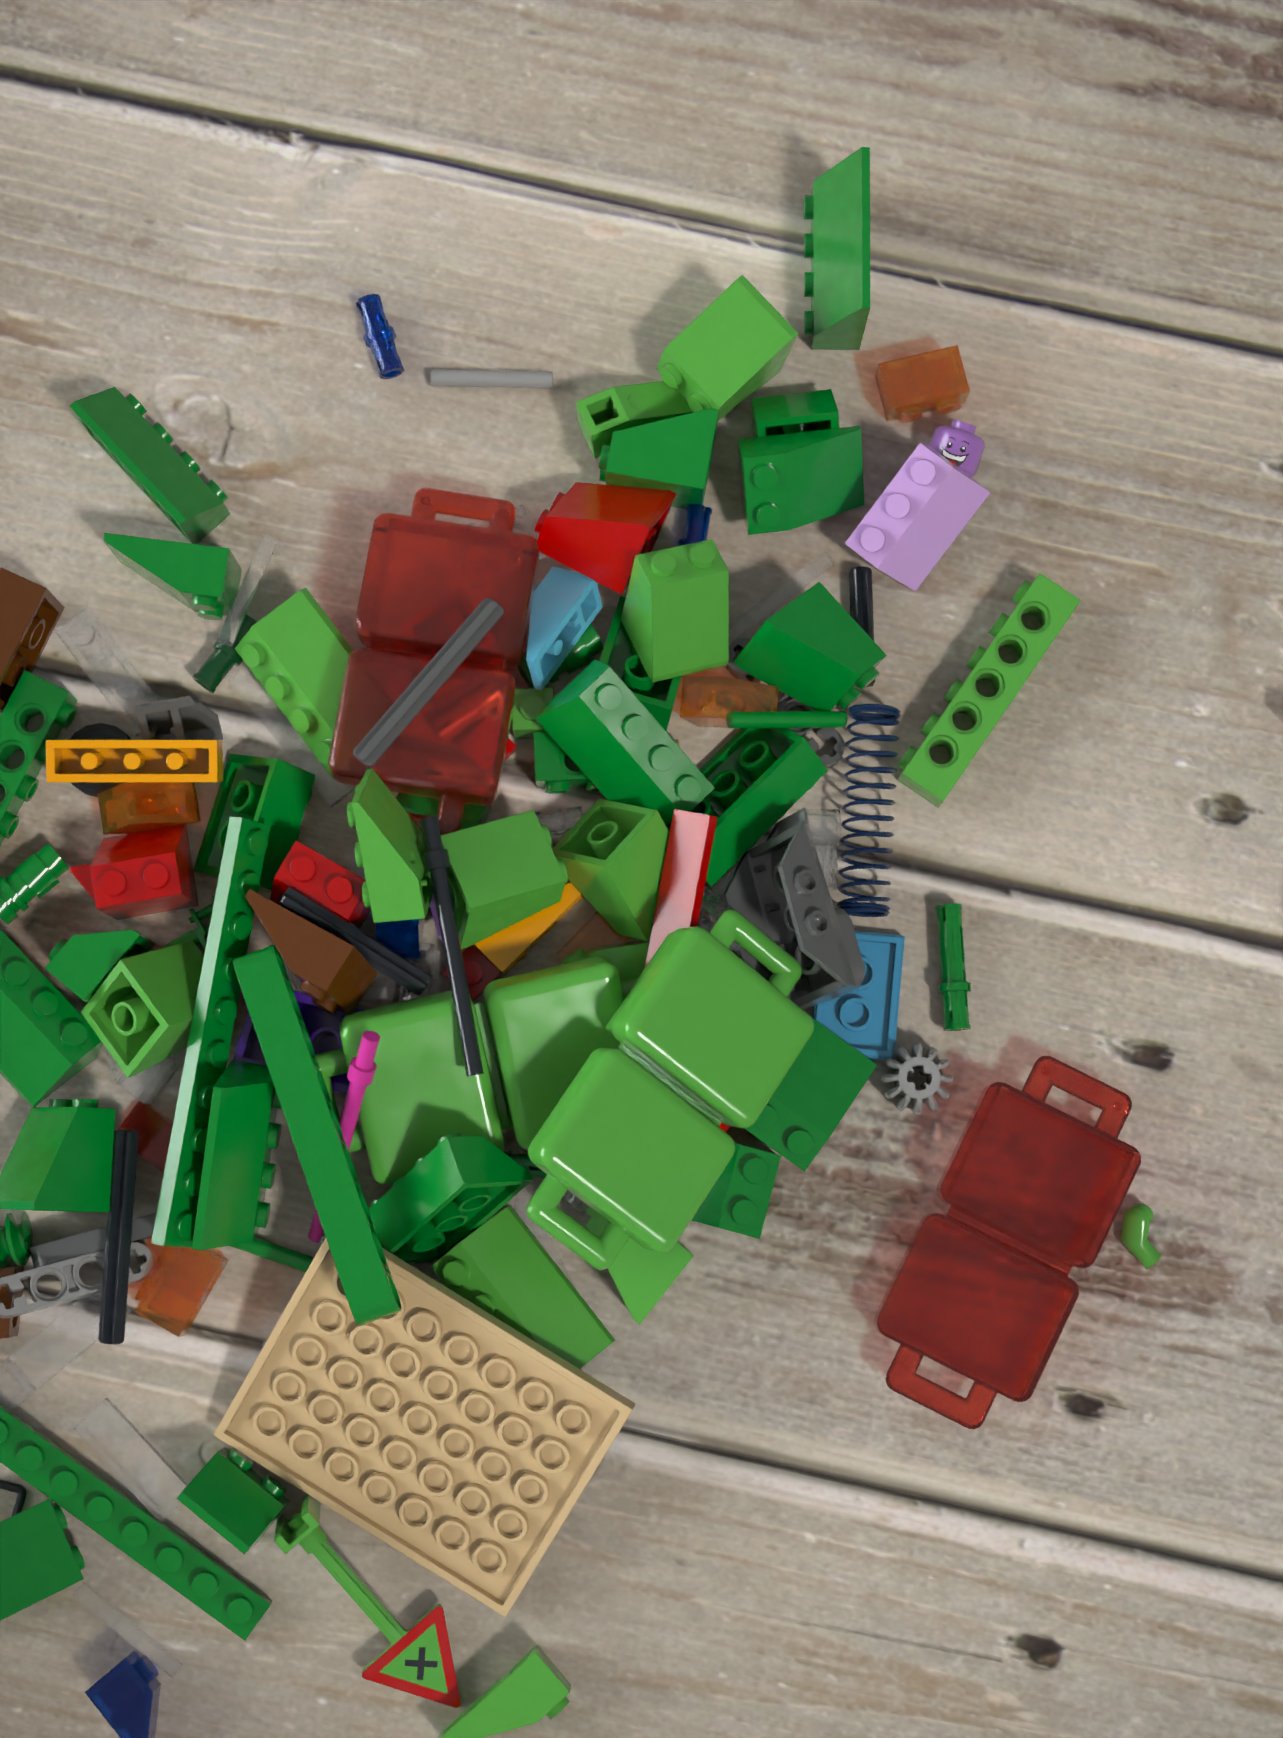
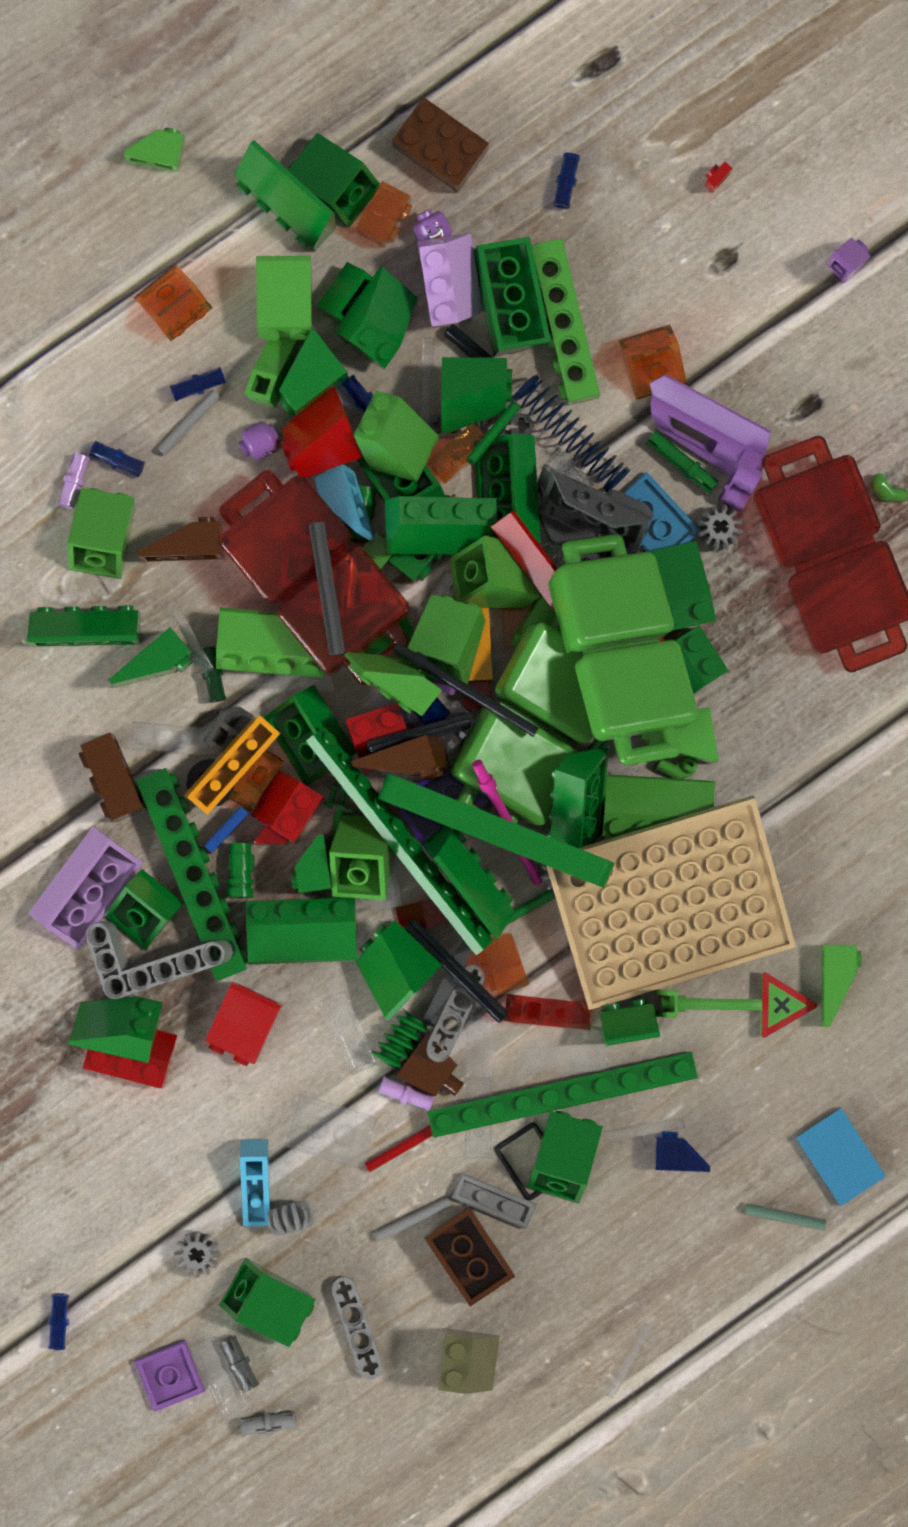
camera: 50 degrees left, 5 degrees up
none -> lavender pin [57,453,90,510]
none -> bright green slope [68,488,135,579]
none -> bright green slope [124,128,185,172]
none -> clear orange slope [134,264,212,342]
none -> reddish brown slope [138,517,223,562]
none -> clear blue pin [170,367,226,402]
none -> blue tile [205,807,250,853]
none -> medium lavender head [239,421,280,461]
none -> green slope [288,133,382,228]
none -> reddish brown brick [392,97,489,193]
none -> green slope [474,237,551,357]
none -> clear red slope [504,994,592,1030]
none -> clear blue pin [553,152,580,209]
none -> clear orange slope [619,324,687,400]
none -> medium lavender panel [650,374,771,512]
none -> bright green arm [655,759,697,779]

